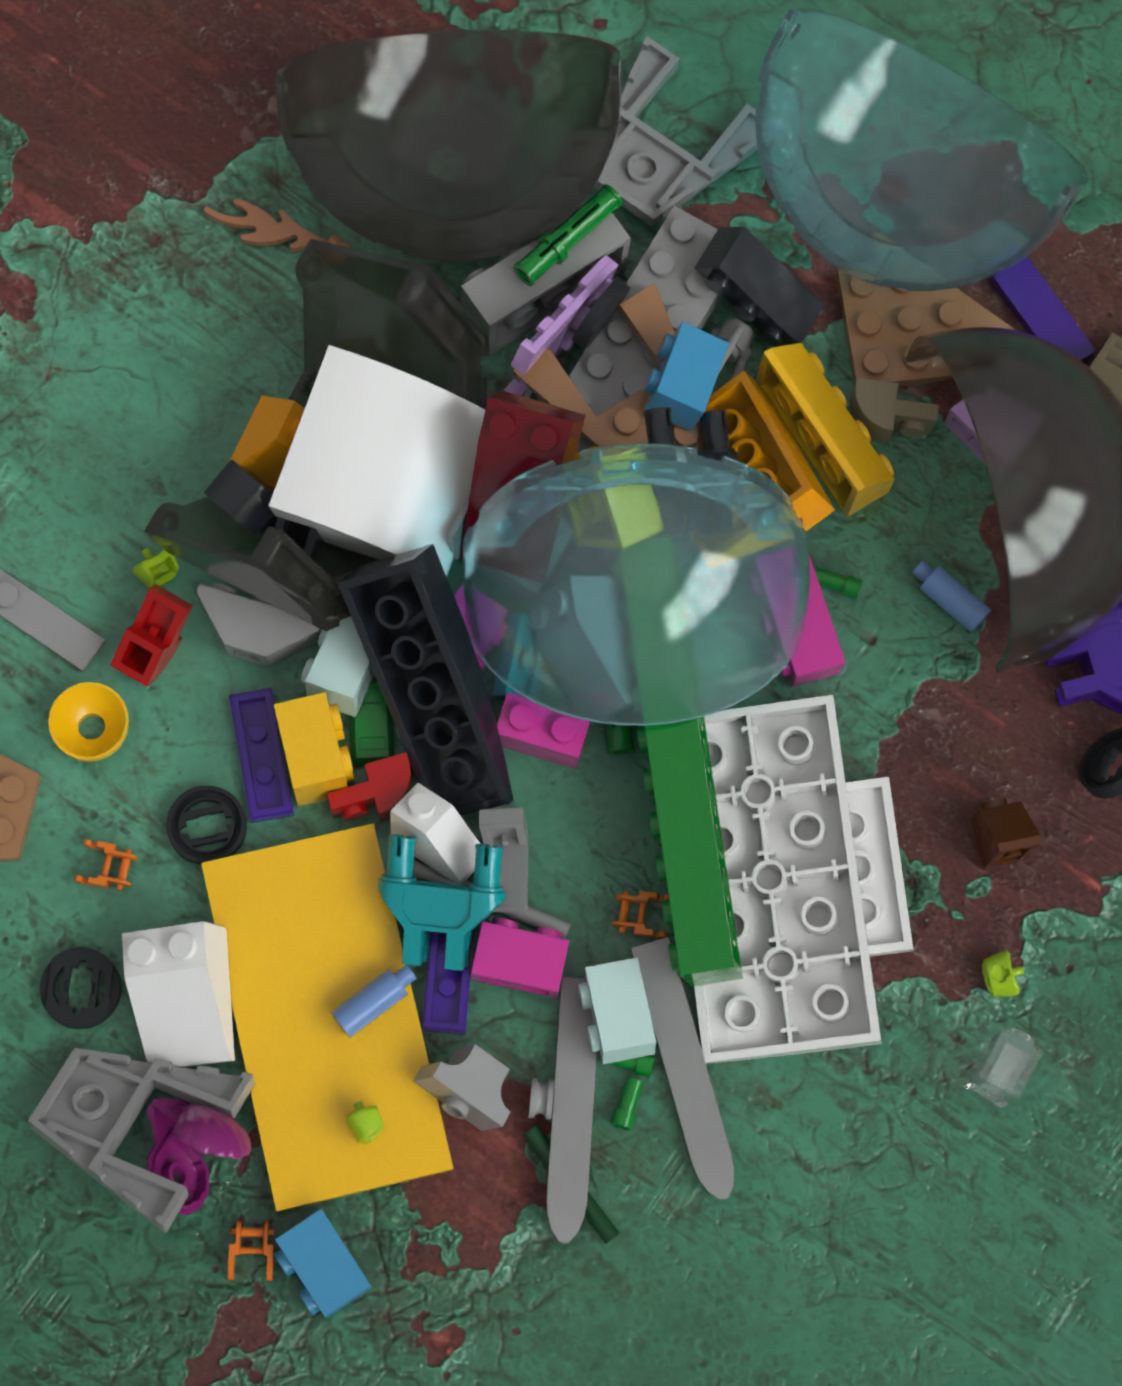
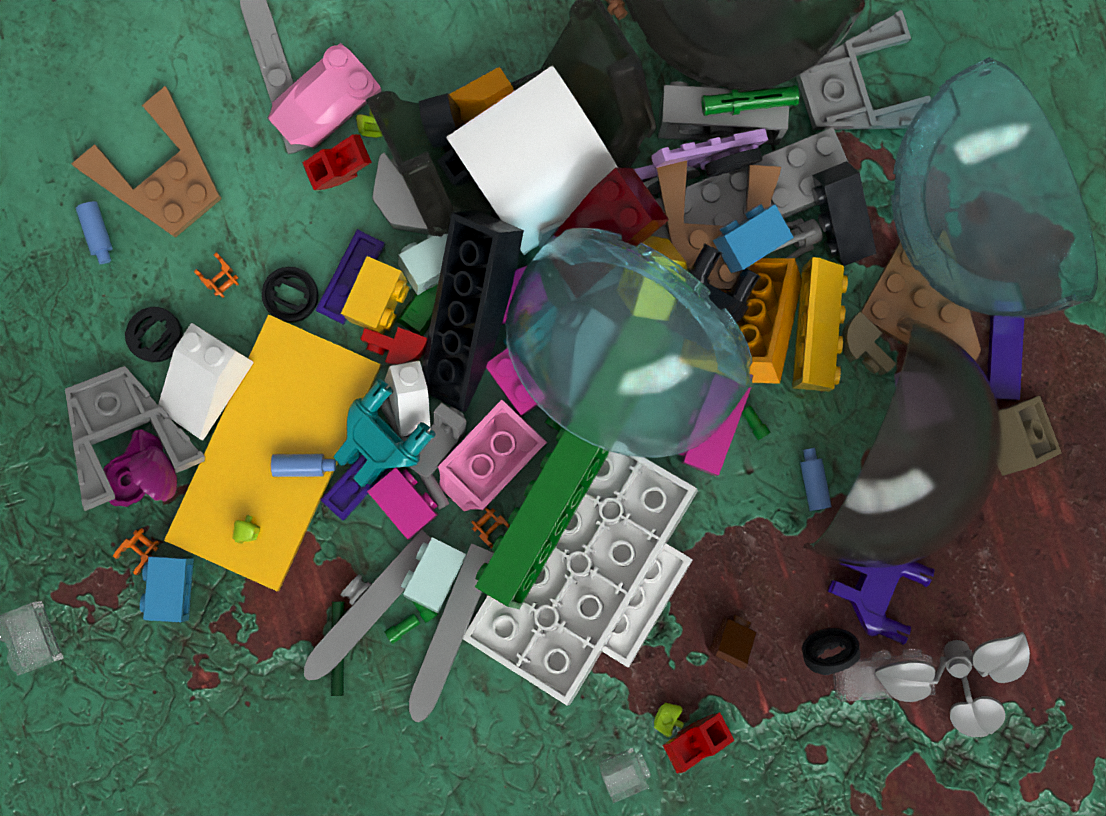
camera: 45 degrees right, 10 degrees up
yellow piece [48,682,129,762] -> none
light grey brick [413,1044,510,1131] -> none
none -> bright pink slope [267,43,382,150]
none -> bright pink slope [438,400,547,512]
none -> red brick [663,712,735,774]

